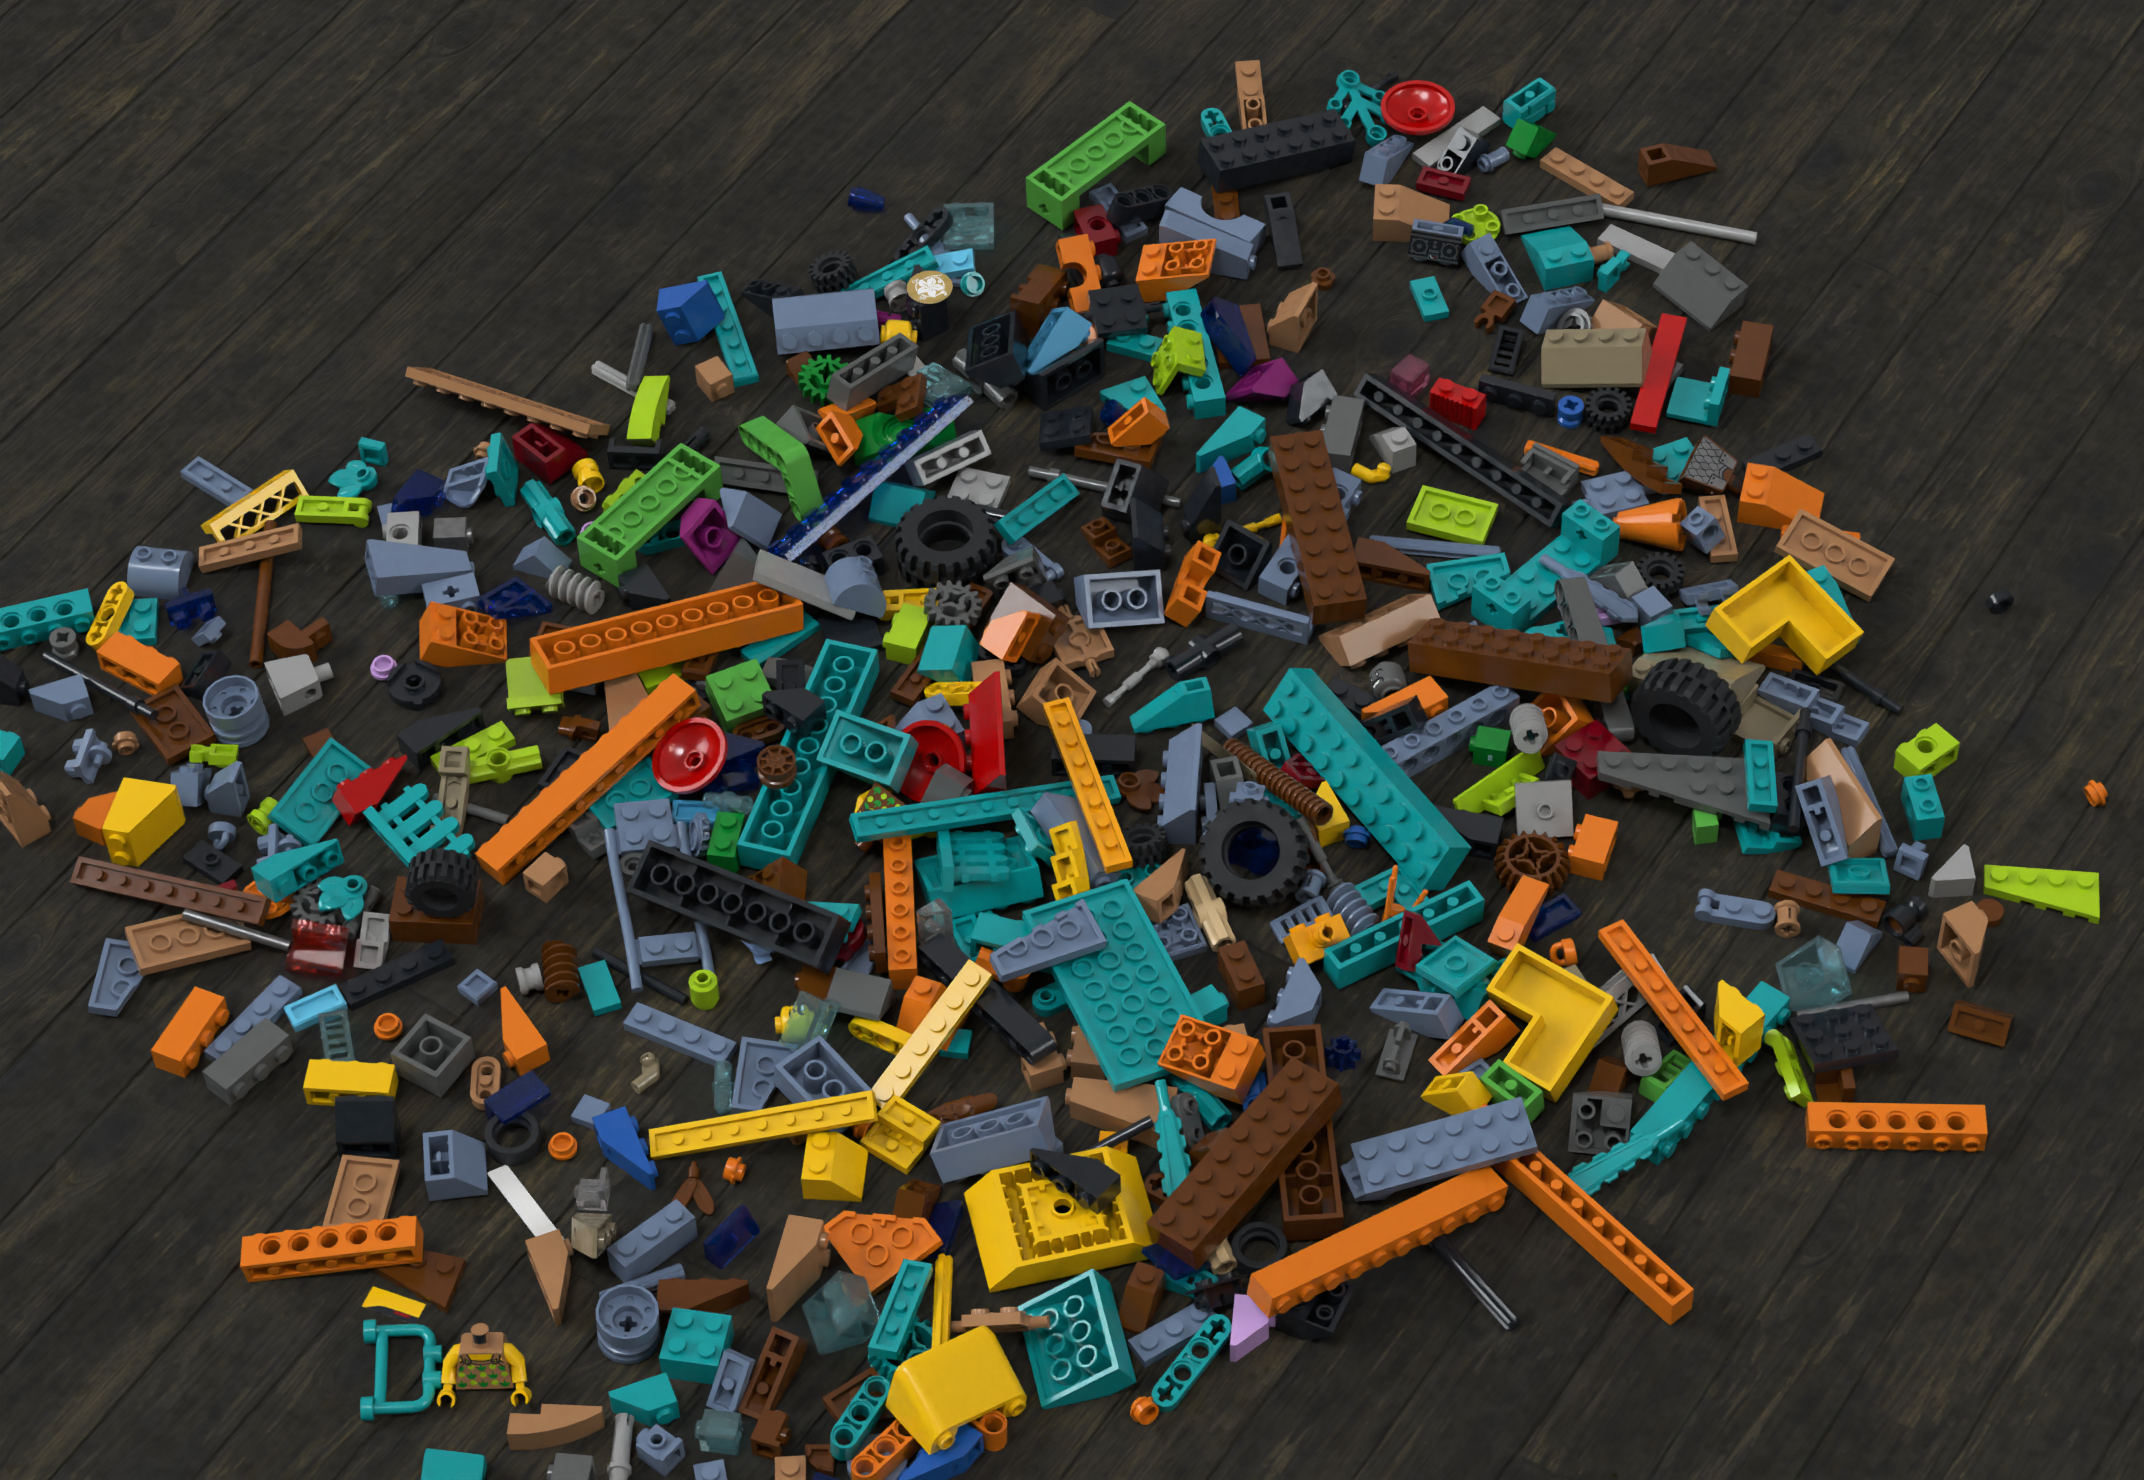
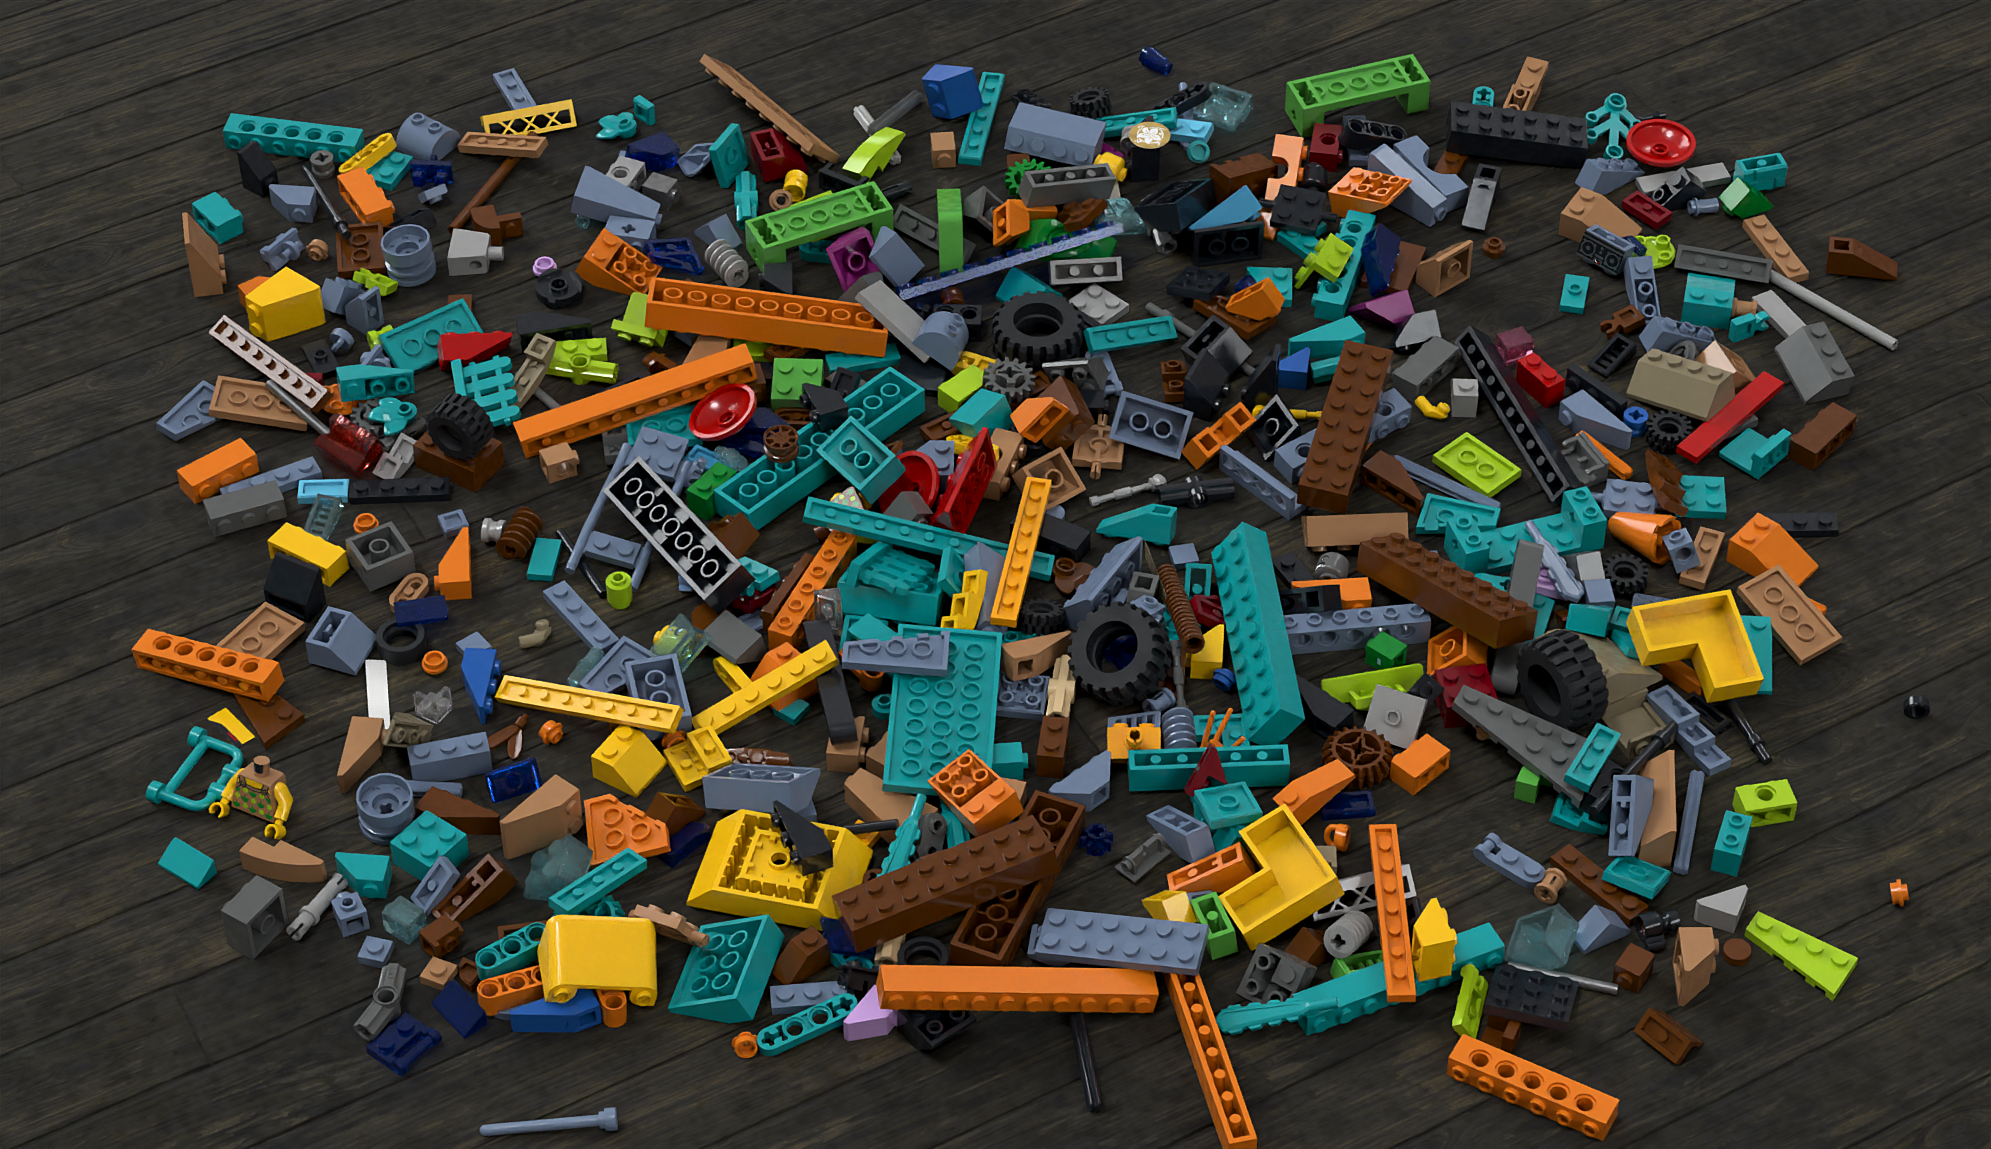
camera: 25 degrees right, 5 degrees down
lime plate [295,495,372,528] -> none
yellow axle [931,1253,953,1348] -> none
light grey piece [1509,703,1548,754] -> none
torso [1677,435,1744,496] -> none
sand blue tile [1893,841,1929,881] -> none
none -> sand blue slope [1558,389,1632,450]

